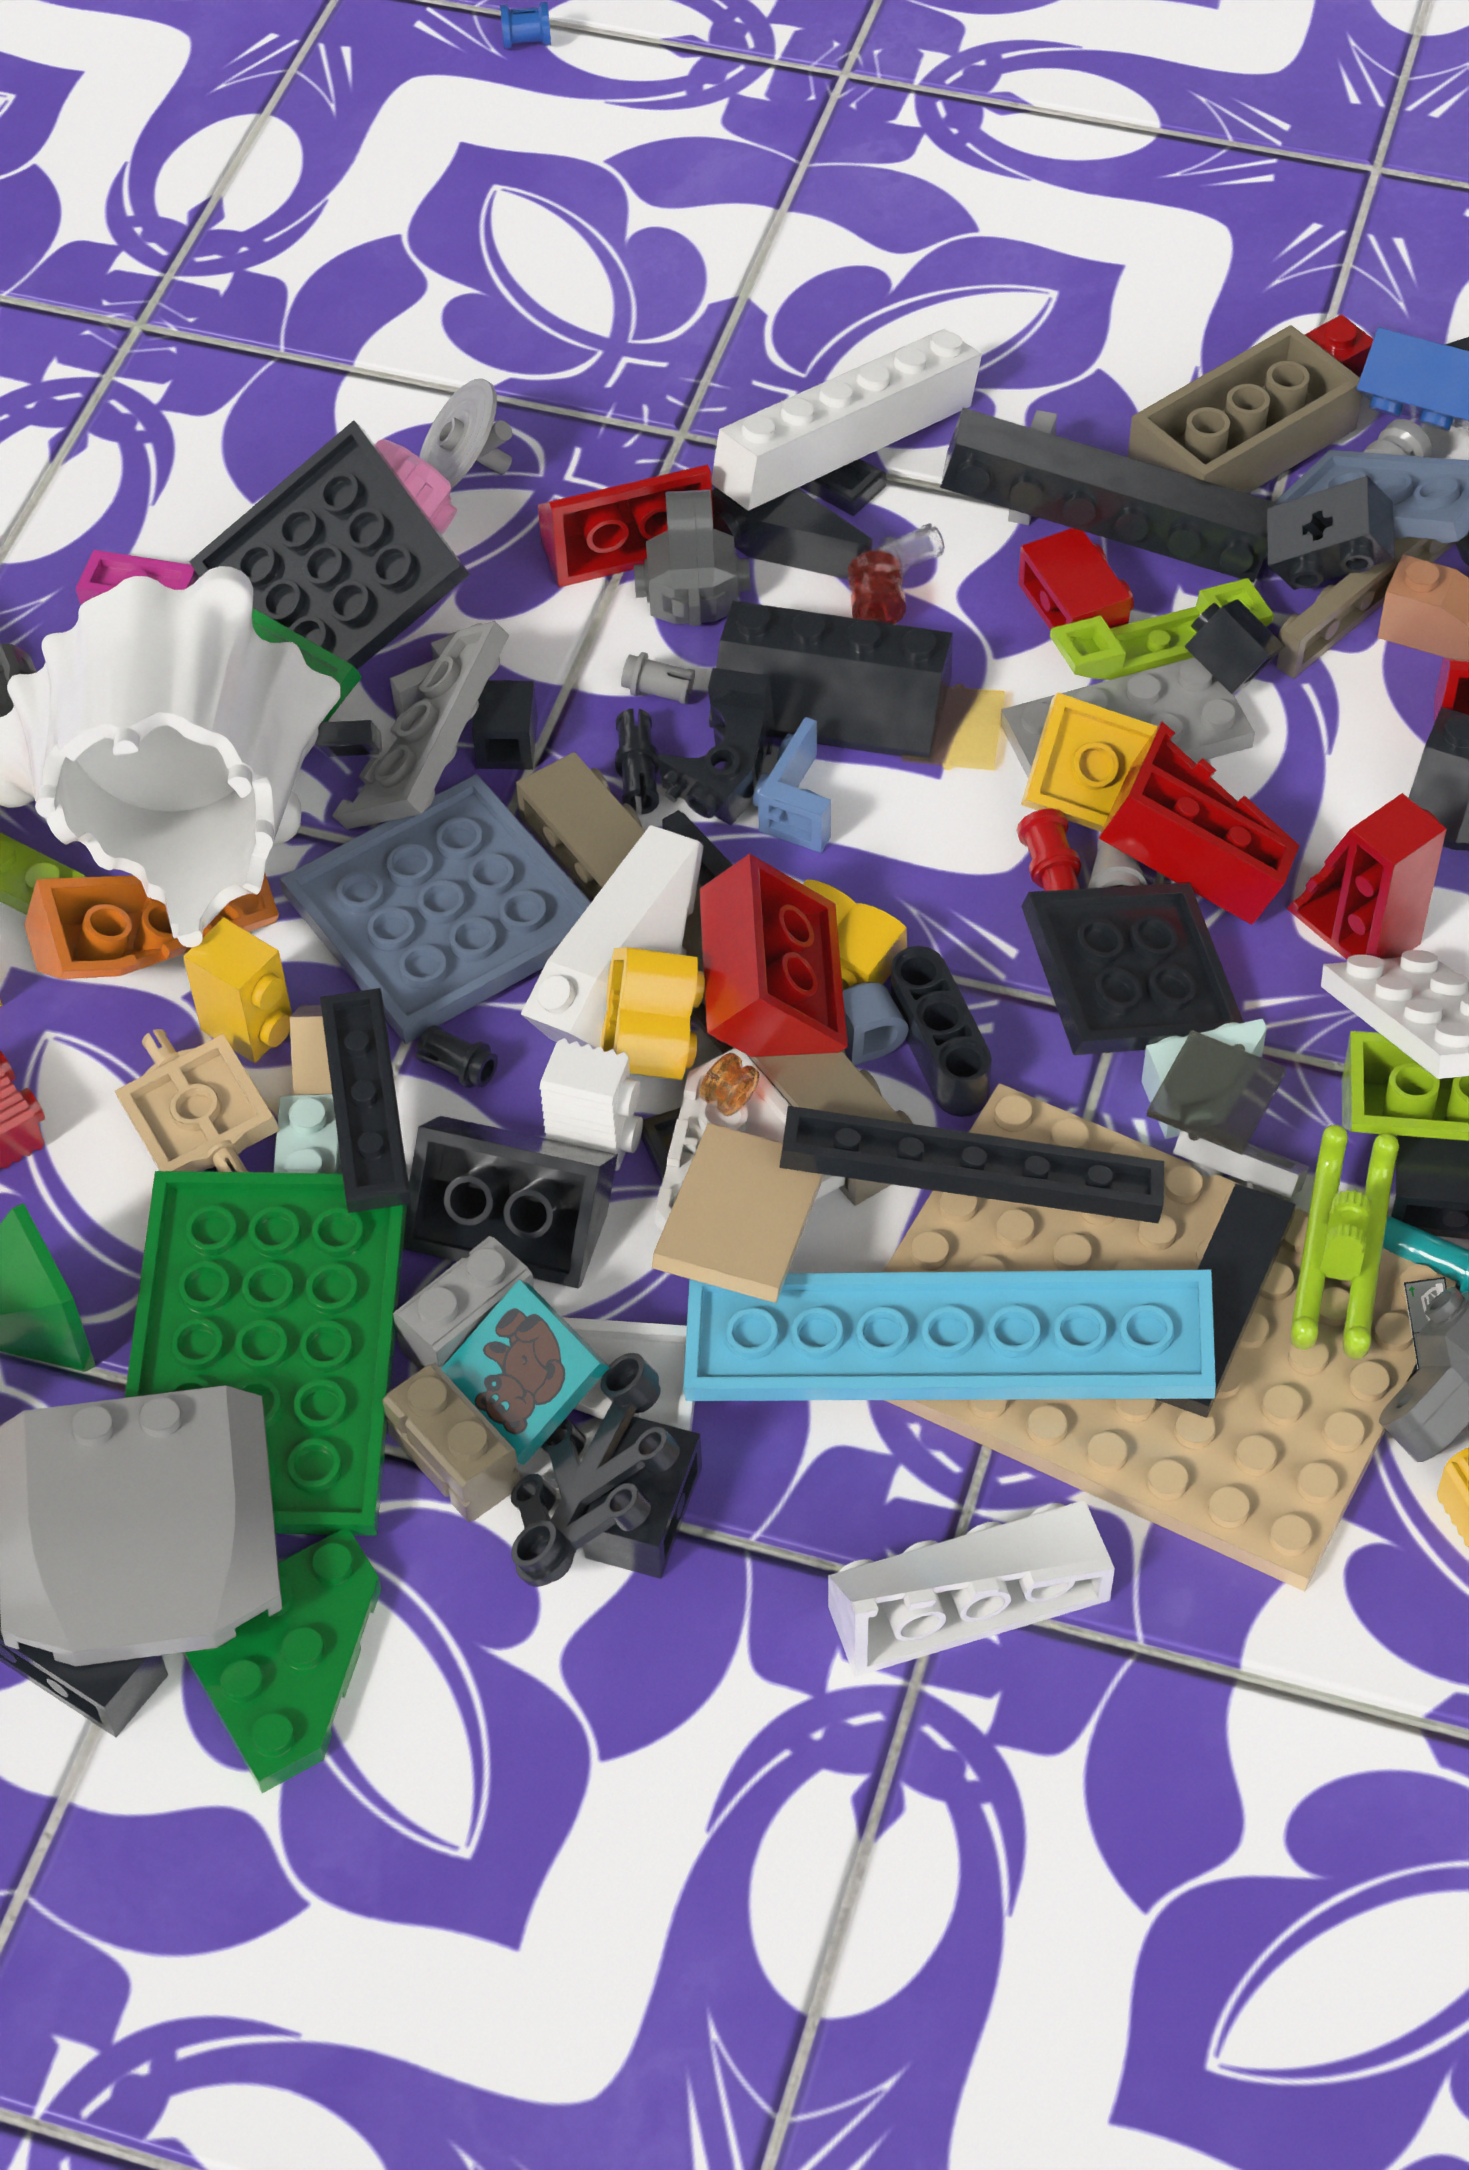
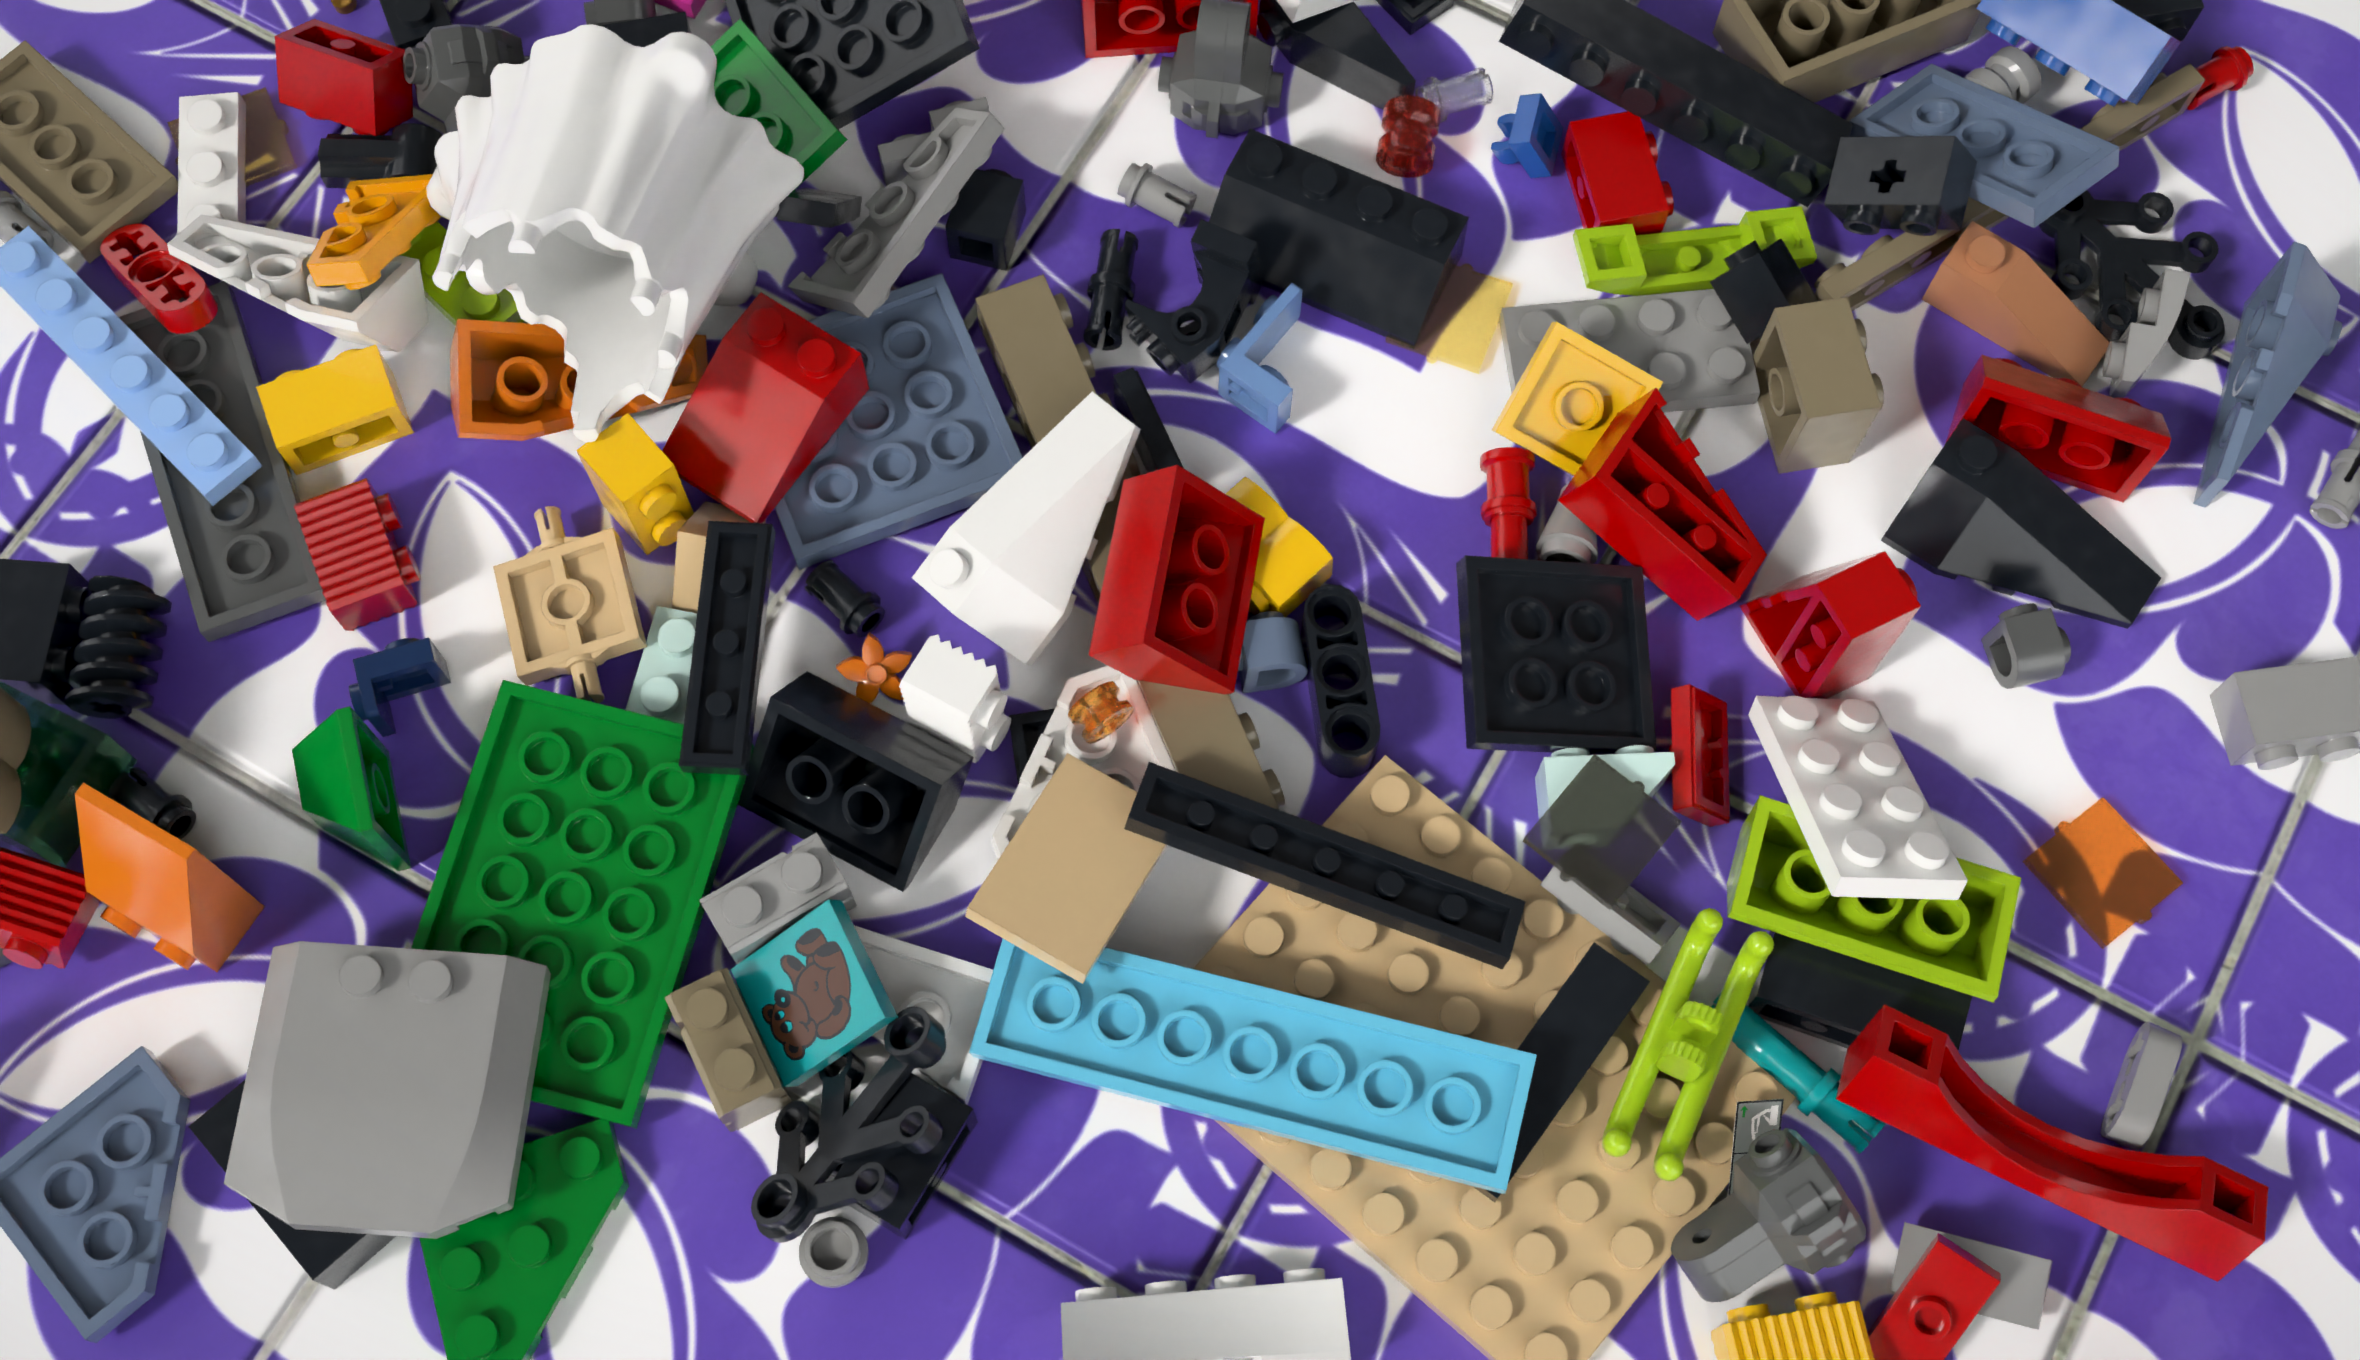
camera: 10 degrees right, 15 degrees up
yellow brick [601,947,705,1080] -> none
none -> dark blue bracket [349,637,451,737]
none -> red slope [662,292,870,523]
none -> light grey plate [799,1217,869,1288]
none -> orange plant [836,632,912,703]
none -> blue tile [1491,93,1564,178]
none -> red plate [1669,684,1730,827]
none -> dark tan brick [1753,297,1884,474]

